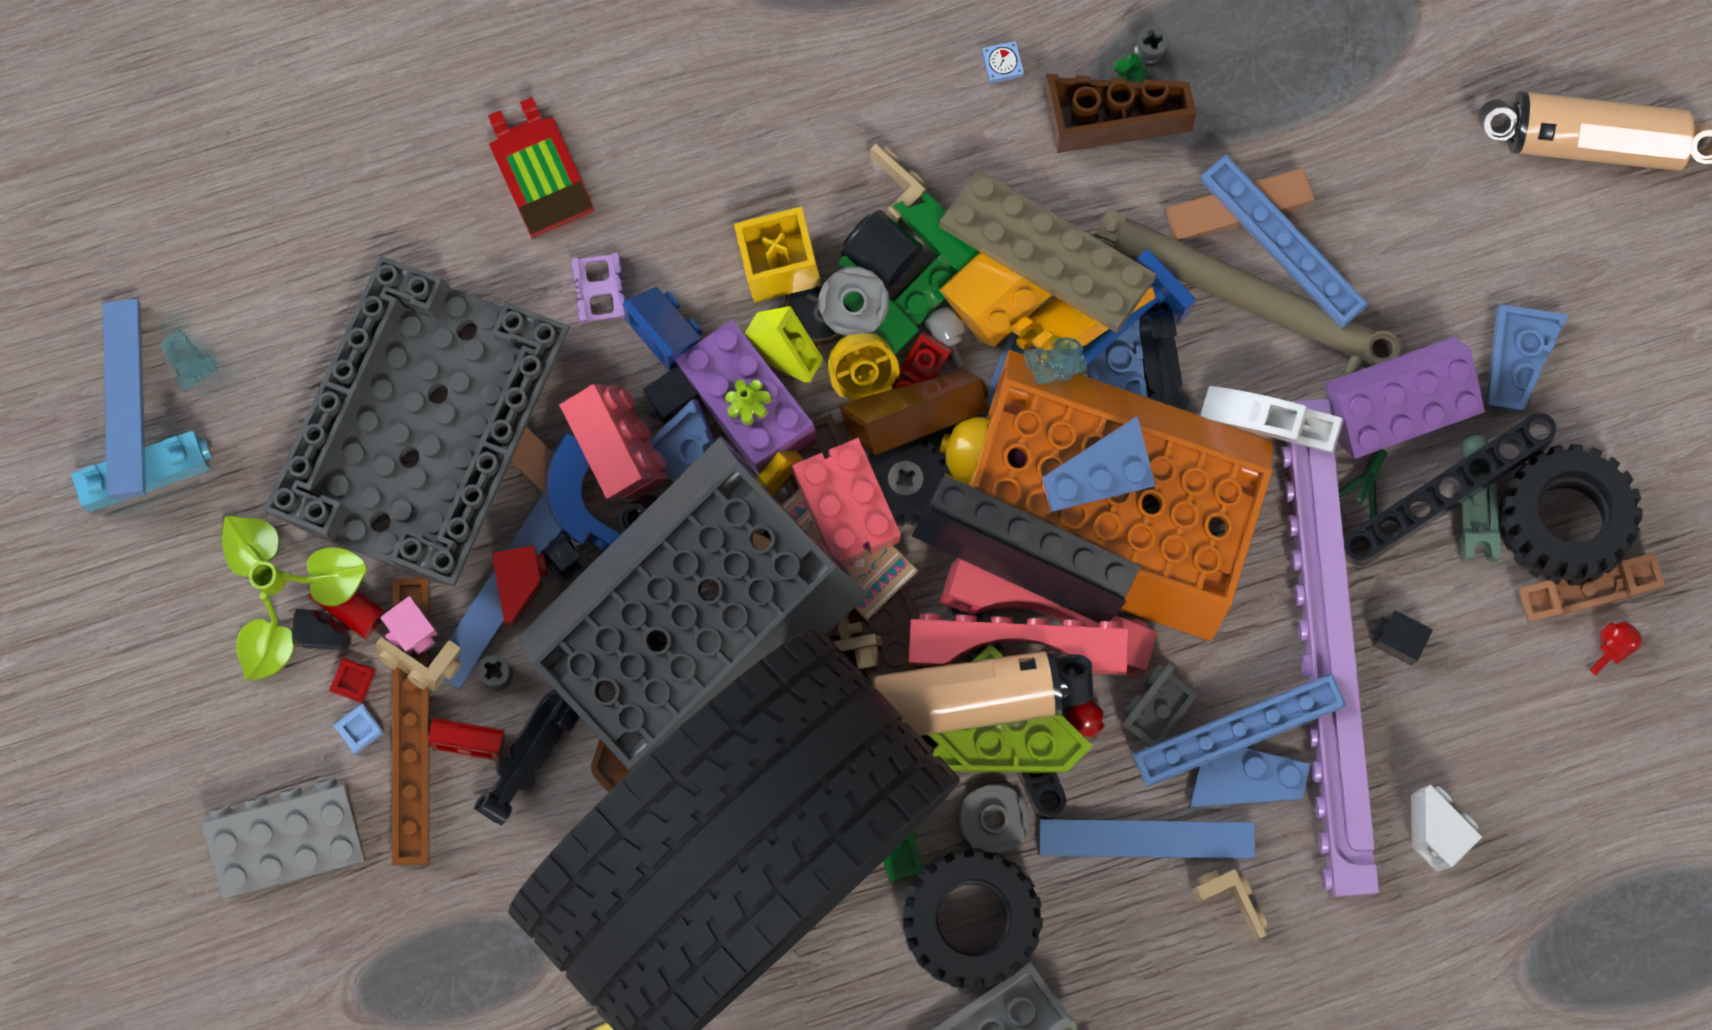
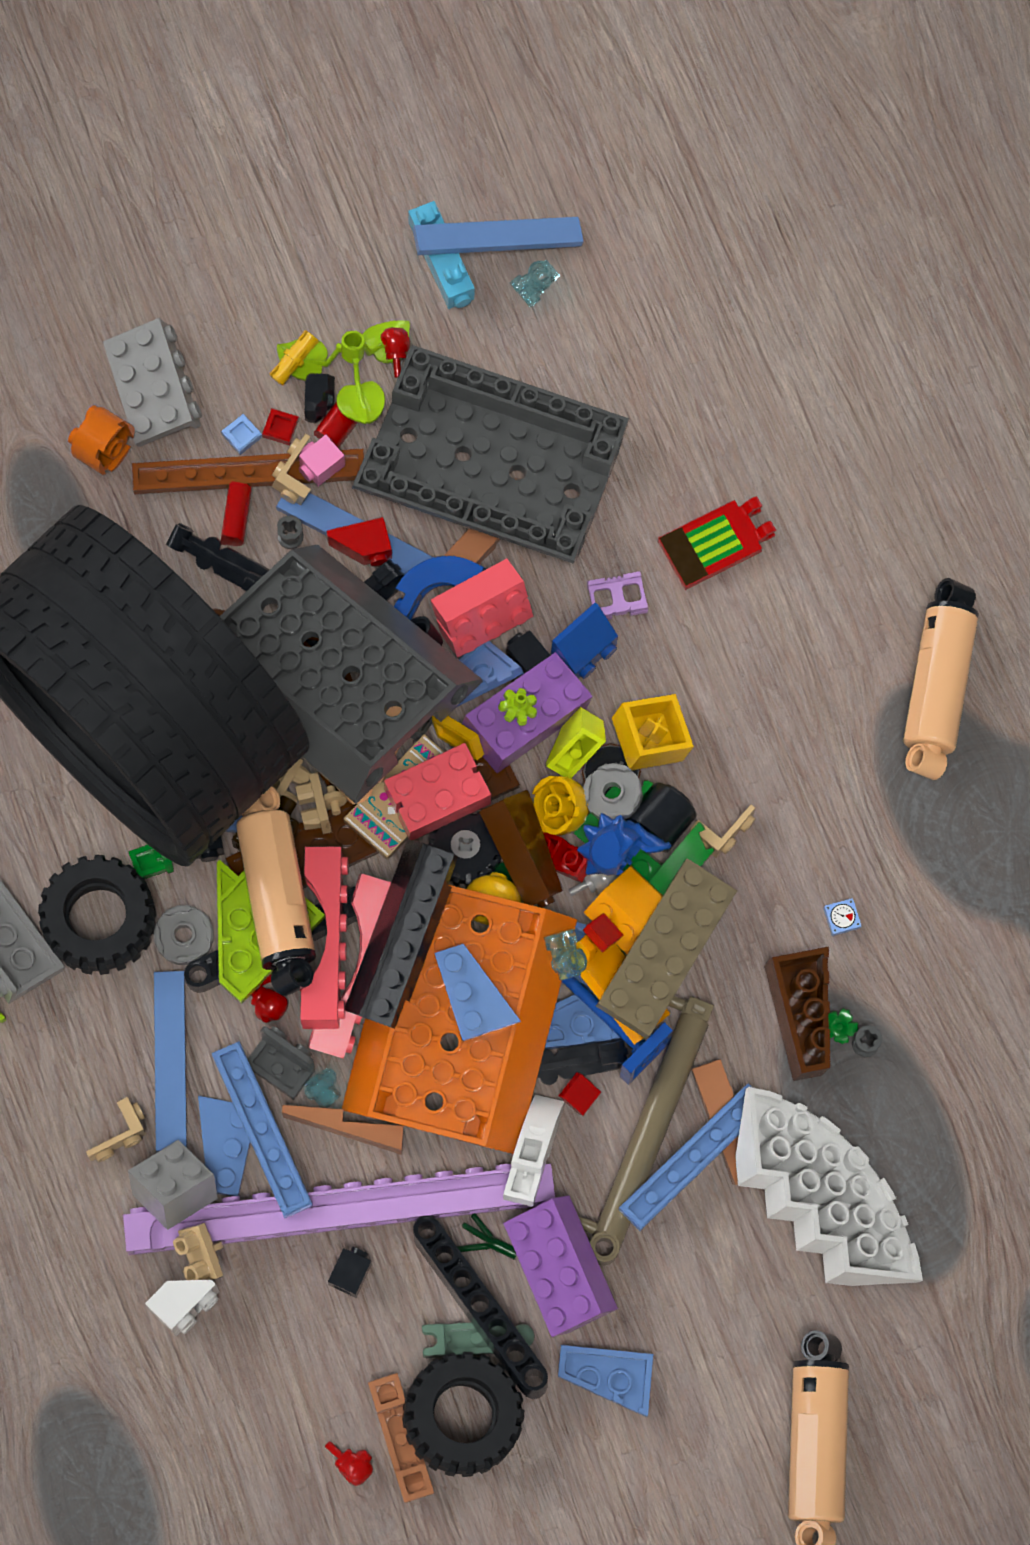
camera: 90 degrees right, 5 degrees down
none -> orange brick [68,405,135,475]
none -> light grey brick [128,1140,218,1230]
none -> tan hips [173,1223,224,1280]
none -> yellow pin [269,330,319,386]
none -> nougat slope [282,1105,404,1155]
none -> clear light blue plate [304,1069,341,1108]
none -> red piece [380,327,410,378]
none -> red tile [558,1072,601,1116]
none -> blue head [577,813,671,876]
none -> red tile [583,913,624,953]
none -> white brick [736,1087,923,1286]

